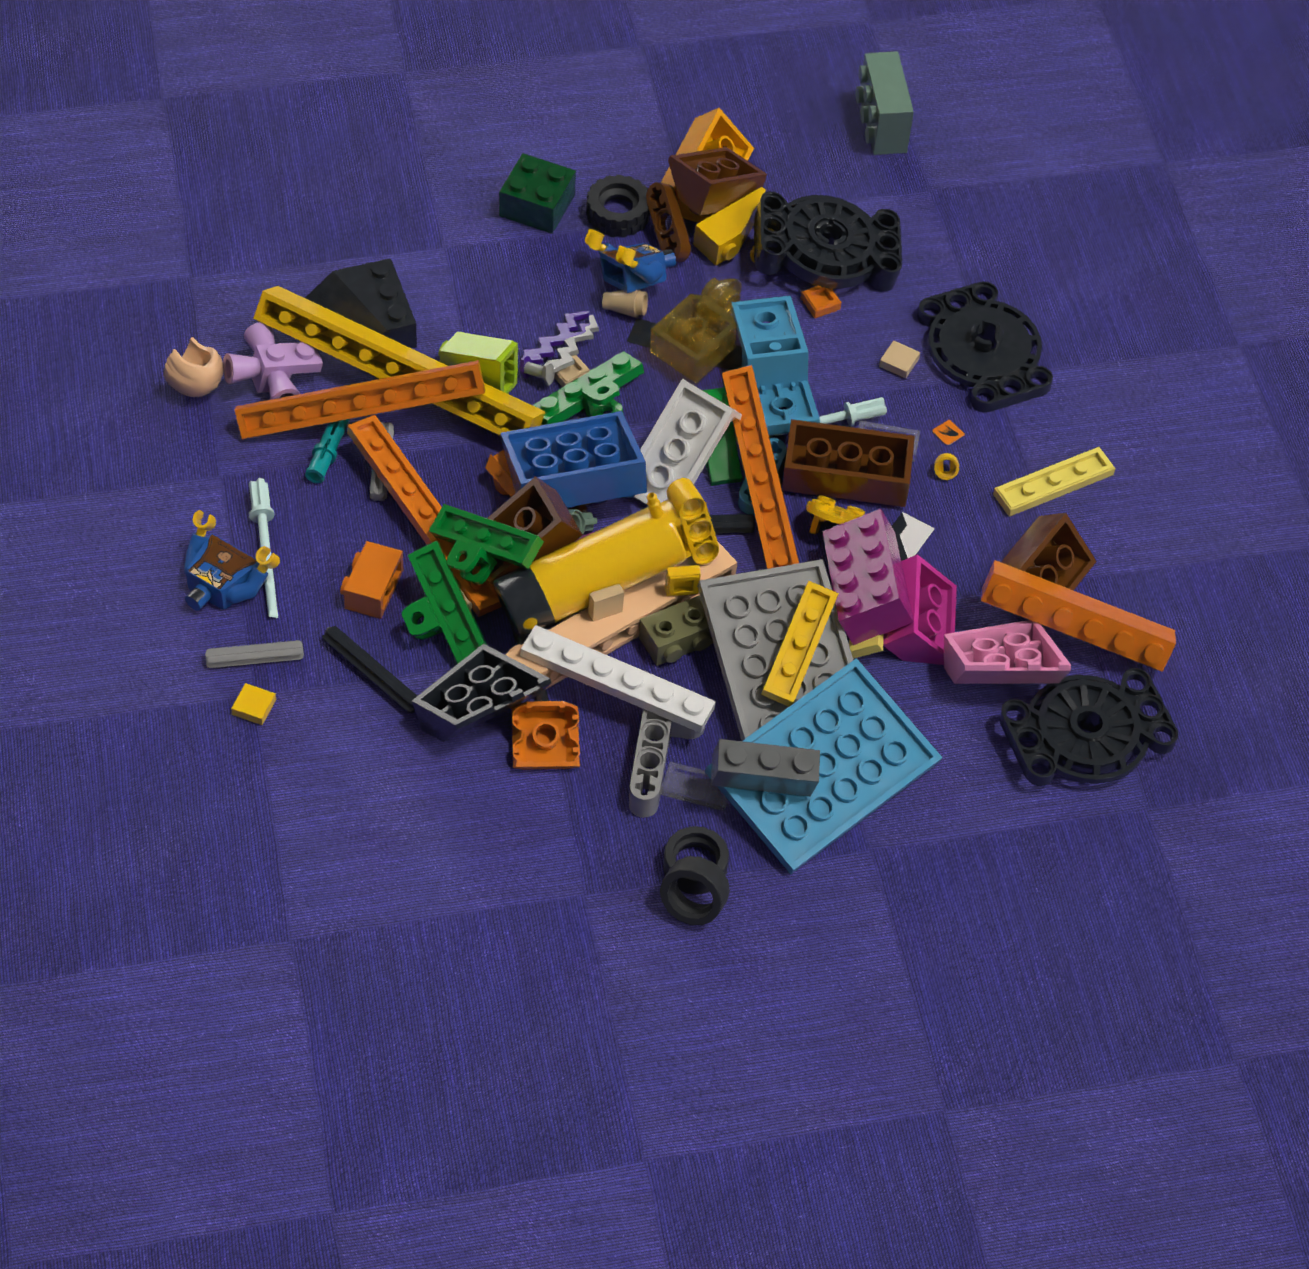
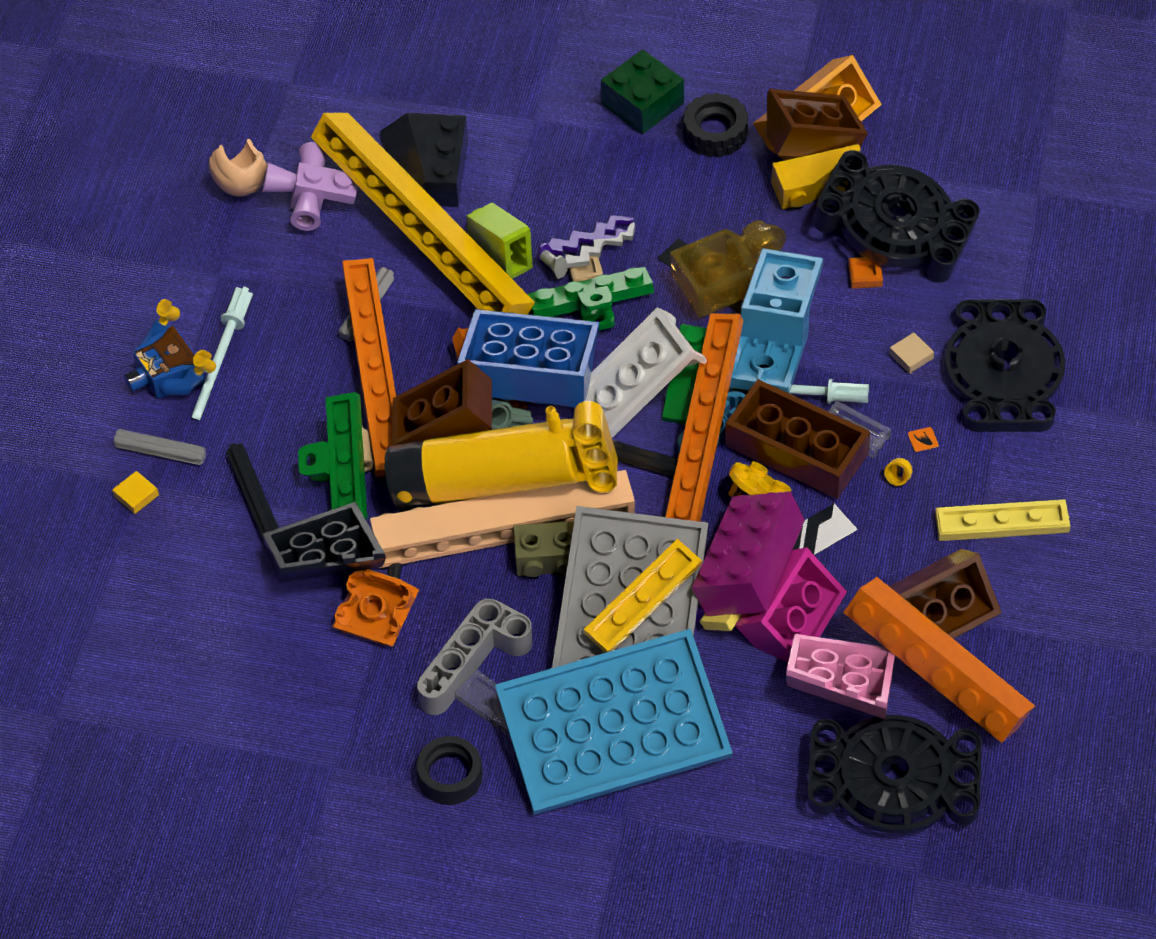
camera: 30 degrees right, 0 degrees up
orange plate [234,360,486,439] -> none
teal pin [305,419,350,483] -> none
orange brick [340,541,404,619] -> none
green plate [429,504,544,585] -> none
white plate [520,625,716,733] -> none
blue torso [584,229,676,293] -> none
tan tile [588,584,624,622] -> none
tan cone [602,290,648,318] -> none
reddish brown beam [646,182,691,263] -> none
black tyre [660,856,730,925] -> none
yellow tile [665,565,701,596] -> none
dark grey brick [711,739,820,797] -> none
sand green brick [856,51,914,155] -> none

